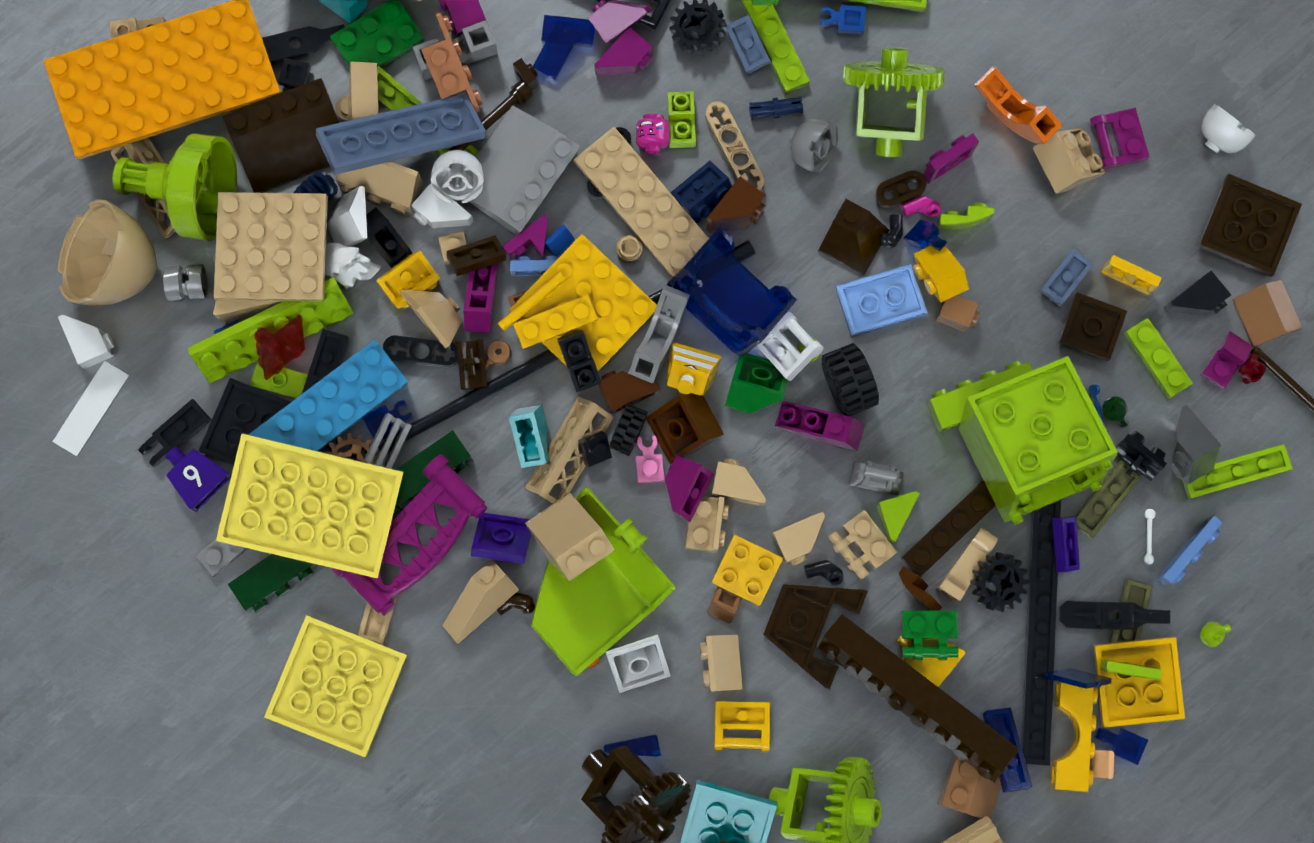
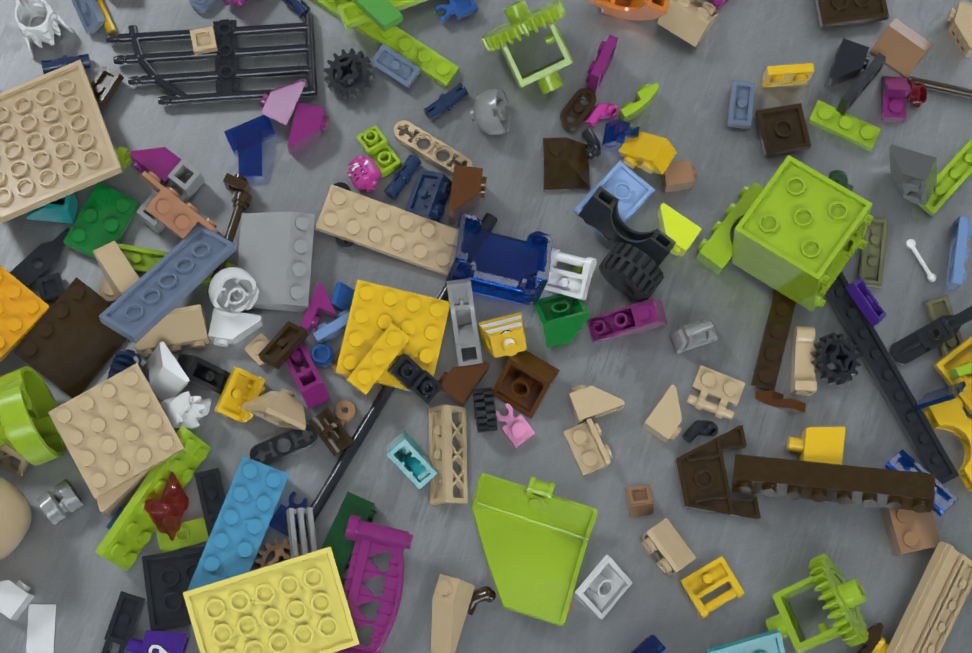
camera: 35 degrees left, 5 degrees down
dark purple plate [471,513,531,564] -> none
yellow bar [497,272,566,331] -> none
tan slope [525,493,614,581] -> none
black plate [578,431,612,467] -> none
tan plate [616,235,643,262] -> none
magenta slope [665,455,714,522] -> none
yellow hinge [711,534,783,606] -> none
lime slope [876,491,920,544] -> none
green plate [901,611,958,660] -> none
black hips [1115,431,1167,481] -> none
none -> blue plate [310,343,334,367]
none -> dark blue pin [384,154,422,200]
none -> black arch [578,186,676,266]
none -> neon yellow slope [658,203,702,257]
none -> black tile [836,53,886,115]

